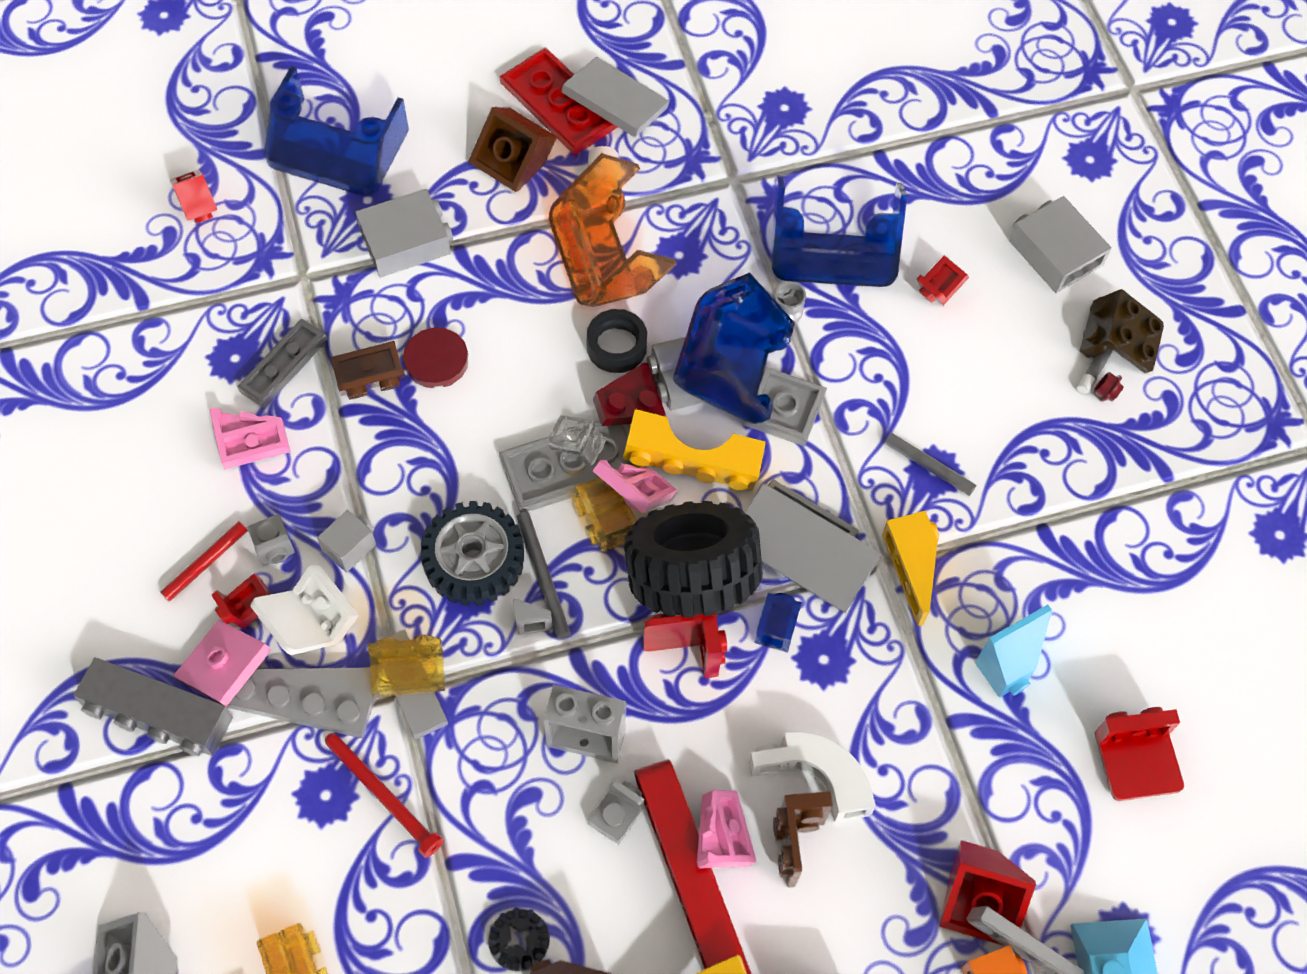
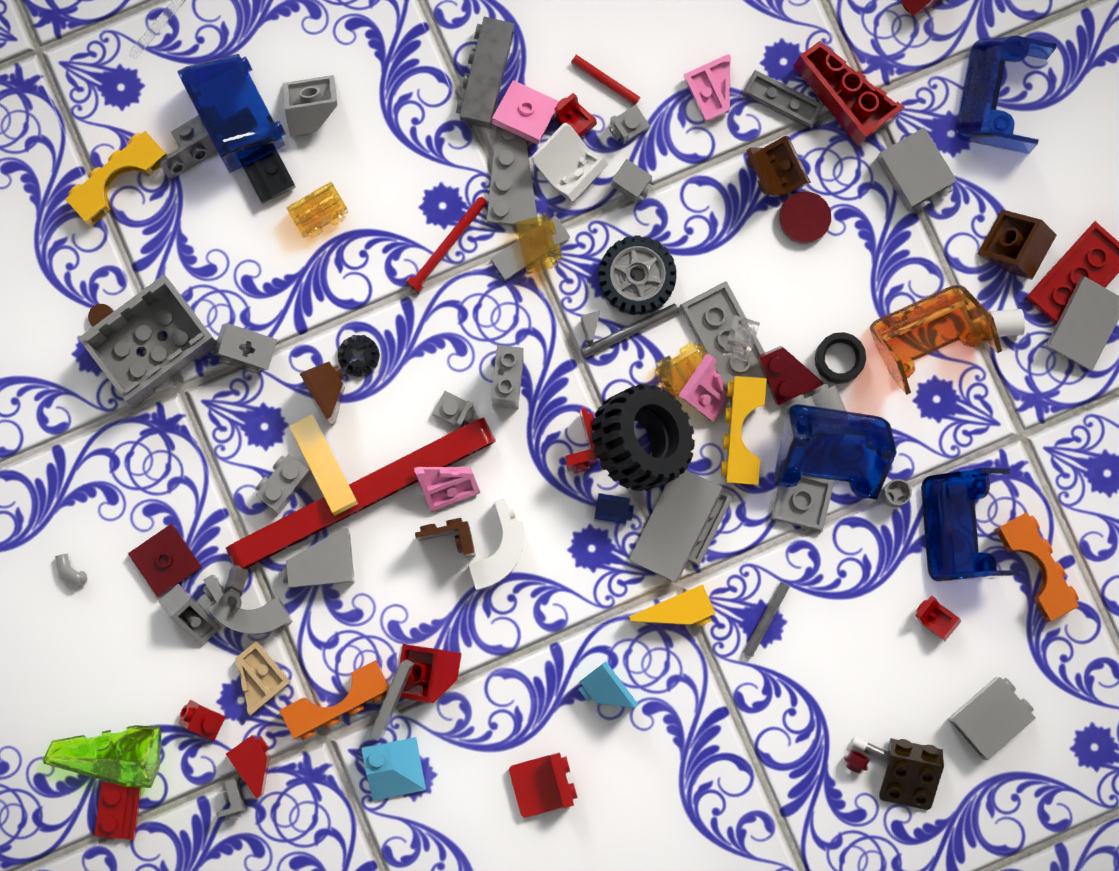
camera: 80 degrees right, 20 degrees up
none -> red wedge [793,41,905,146]
none -> orange arch [995,512,1079,622]

